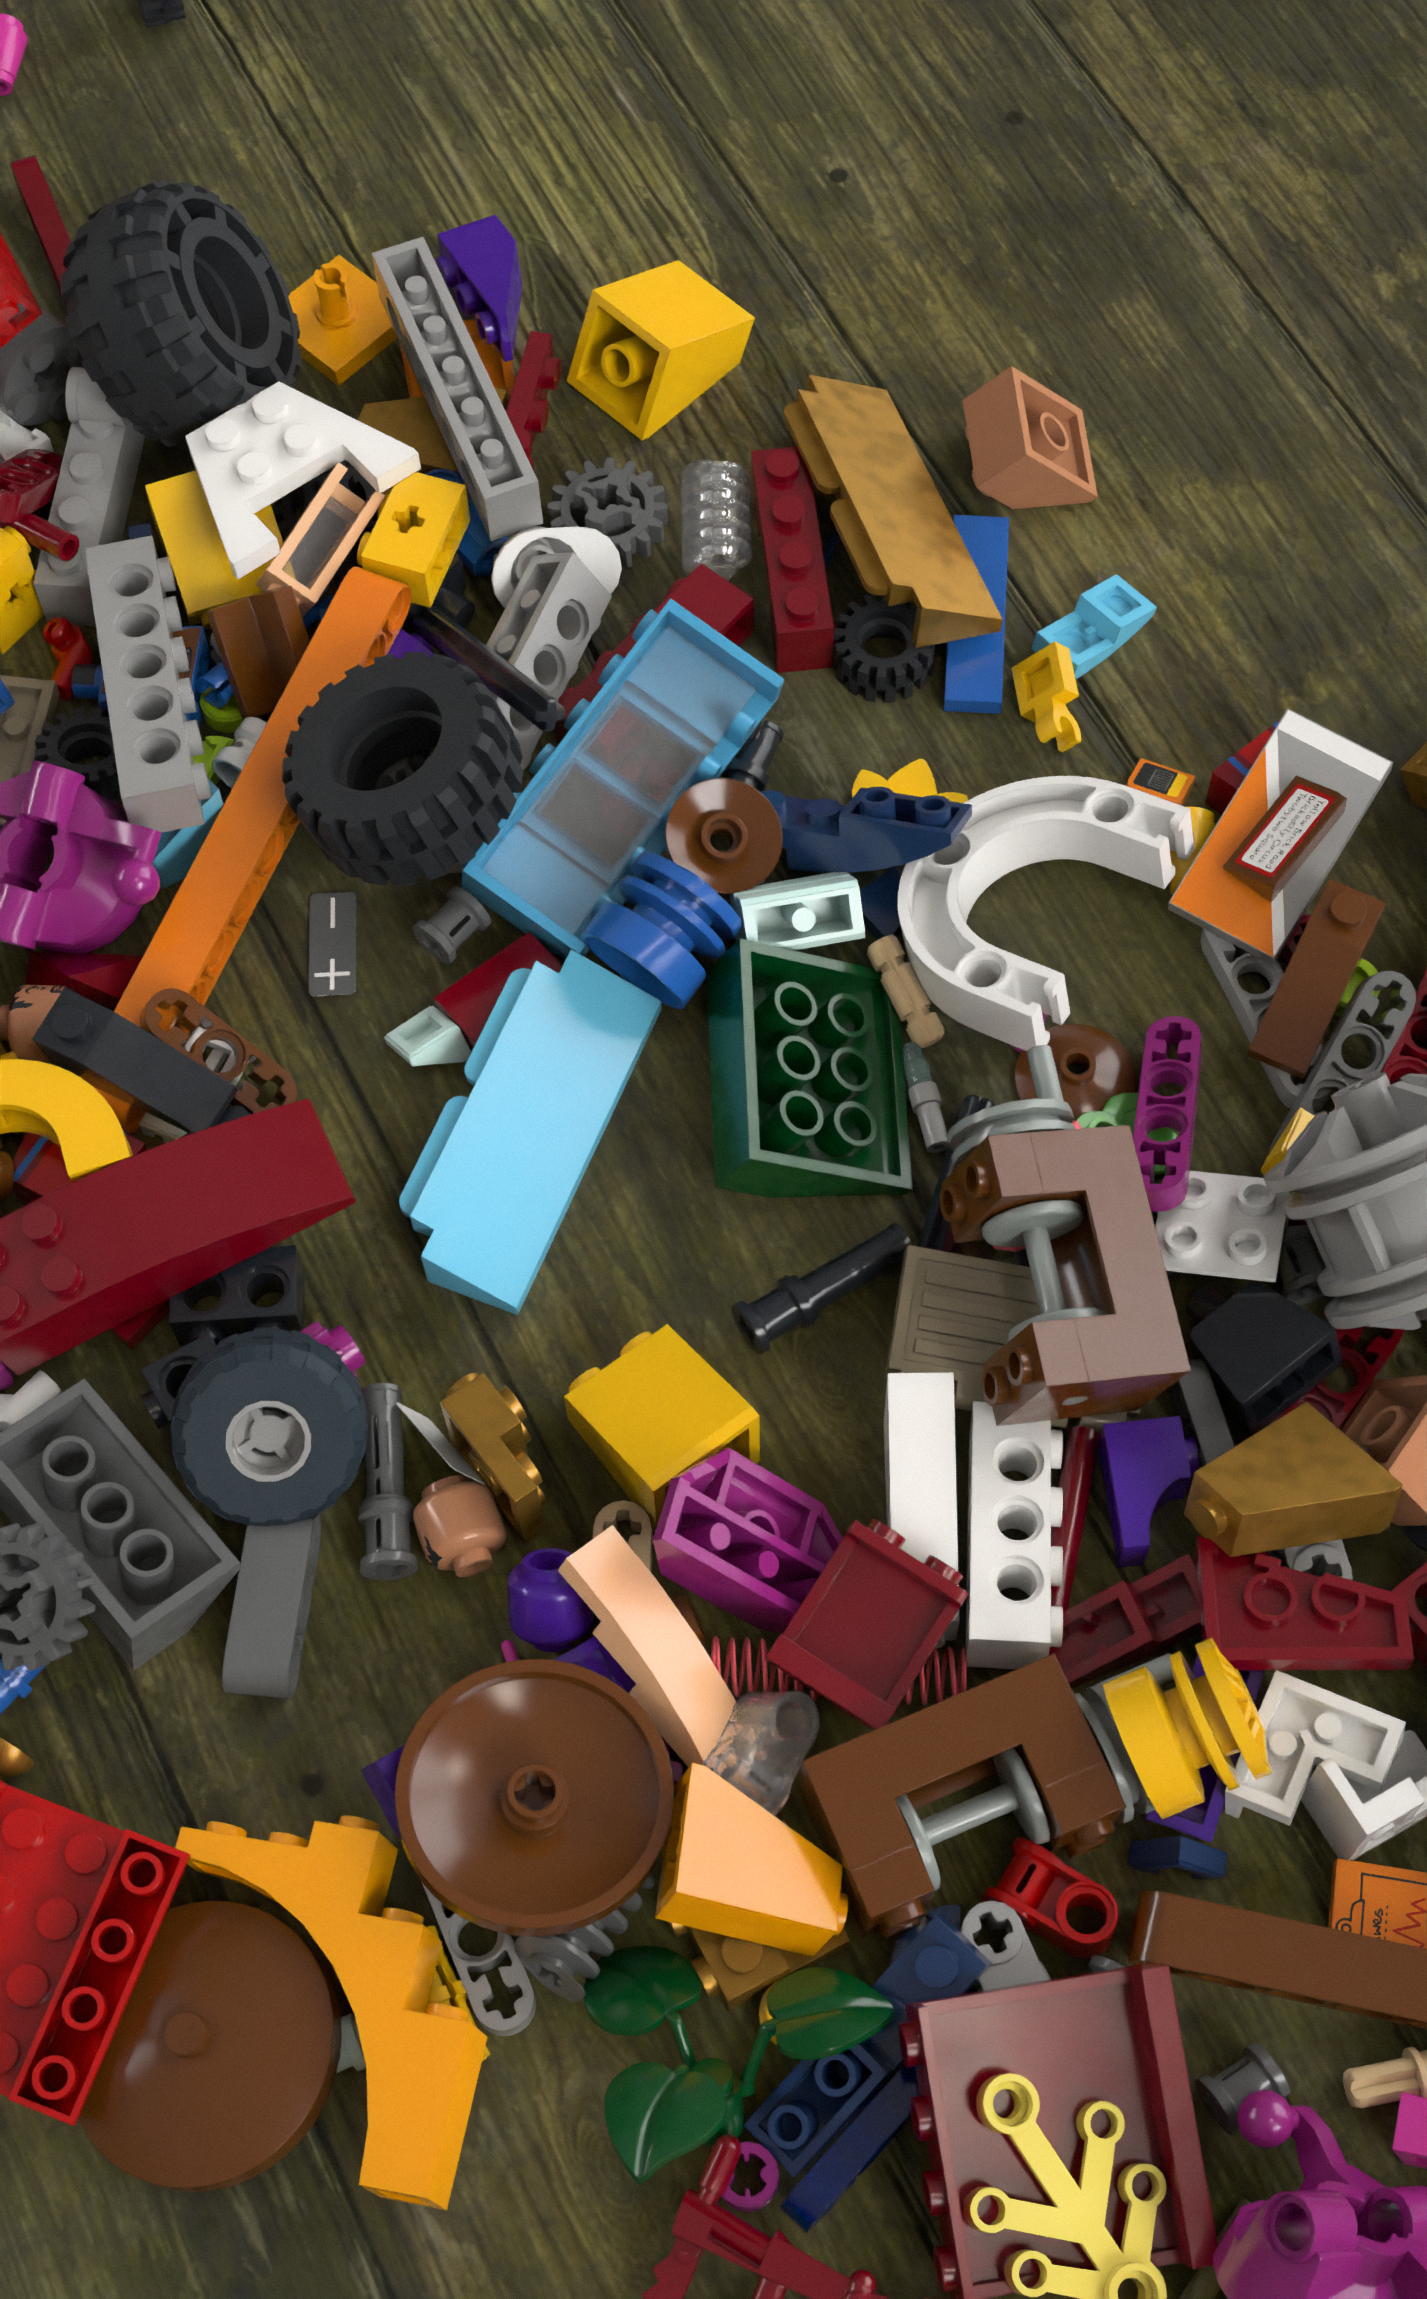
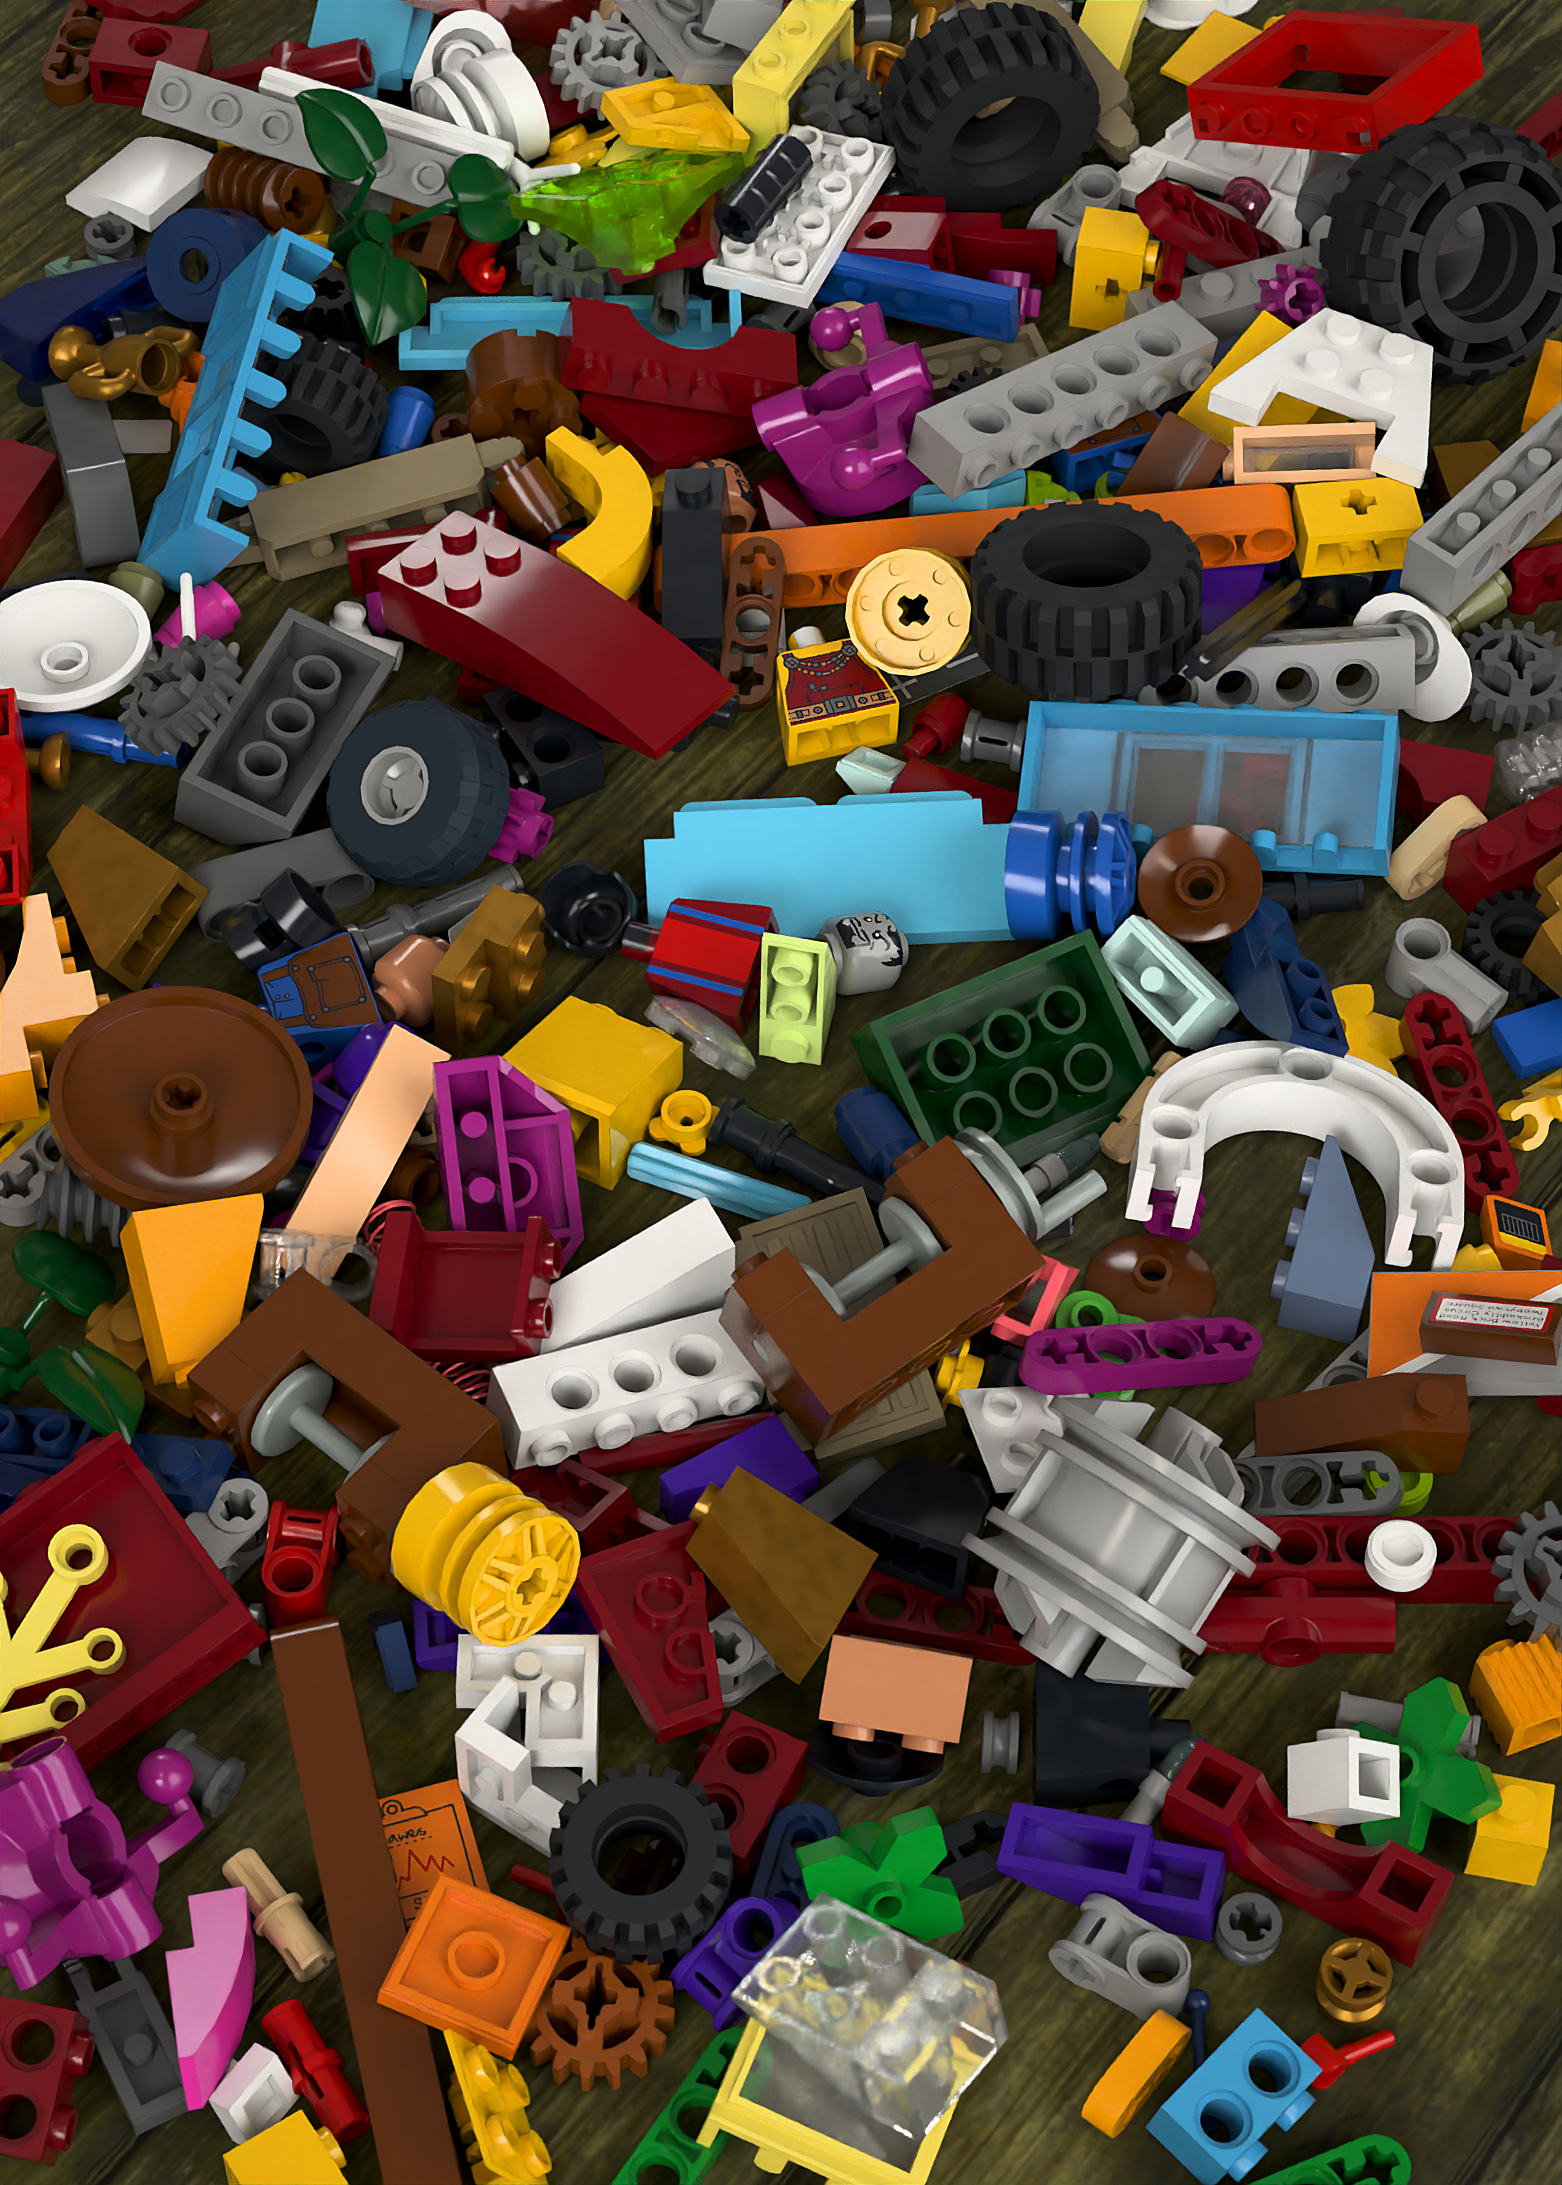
camera: 60 degrees right, 10 degrees down
none -> pearl gold slope [46,804,210,992]
none -> black wheel [220,868,340,977]
none -> torso [256,931,383,1071]
none -> black hair [538,860,638,959]
none -> torso [621,898,780,1038]
none -> medium azure axle [627,1141,812,1221]
none -> clear dish [644,994,758,1081]
none -> yellow plate [649,1090,720,1156]
none -> yellowish green slope [759,932,837,1065]
none -> torso [775,626,899,767]
none -> light grey head [813,911,909,996]
none -> dark blue brick [834,1085,920,1181]
none -> yellow wheel [845,546,972,676]
none -> dark red cylinder [902,693,971,760]
none -> magenta gear [1254,263,1327,330]
none -> sand blue slope [1270,1135,1375,1344]
none -> tan beam [1383,795,1488,900]
none -> light grey piece [1385,917,1509,1035]
none -> dark red beam [1398,992,1520,1215]

